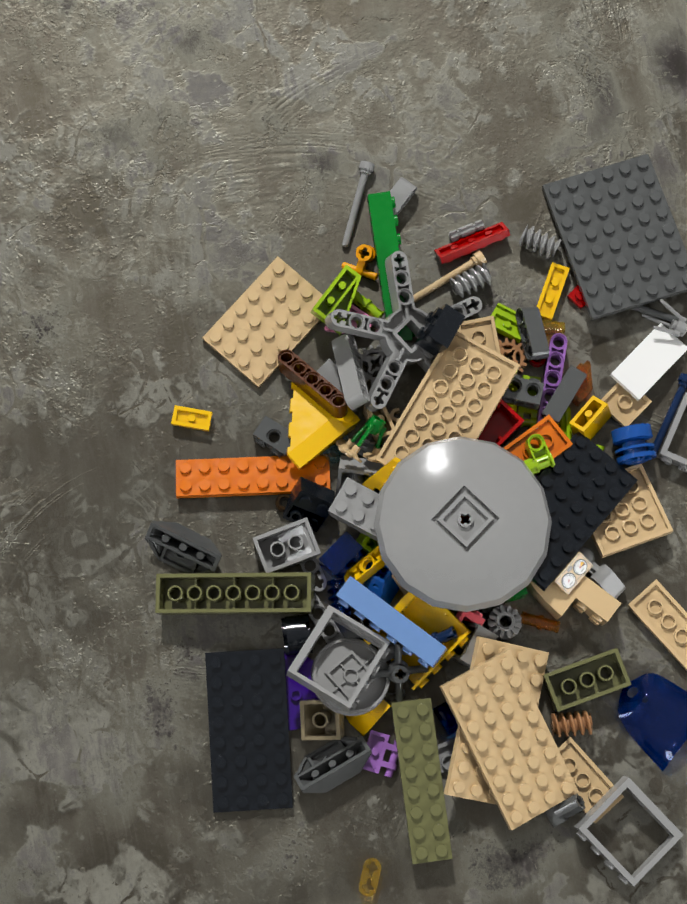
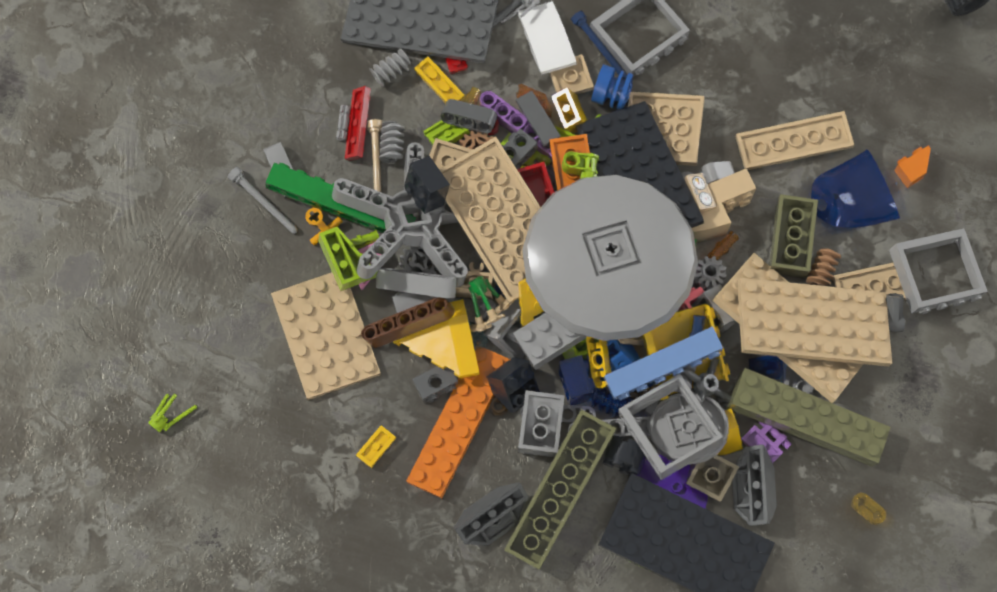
camera: 60 degrees left, 5 degrees down
none -> lime plant [148,394,197,433]

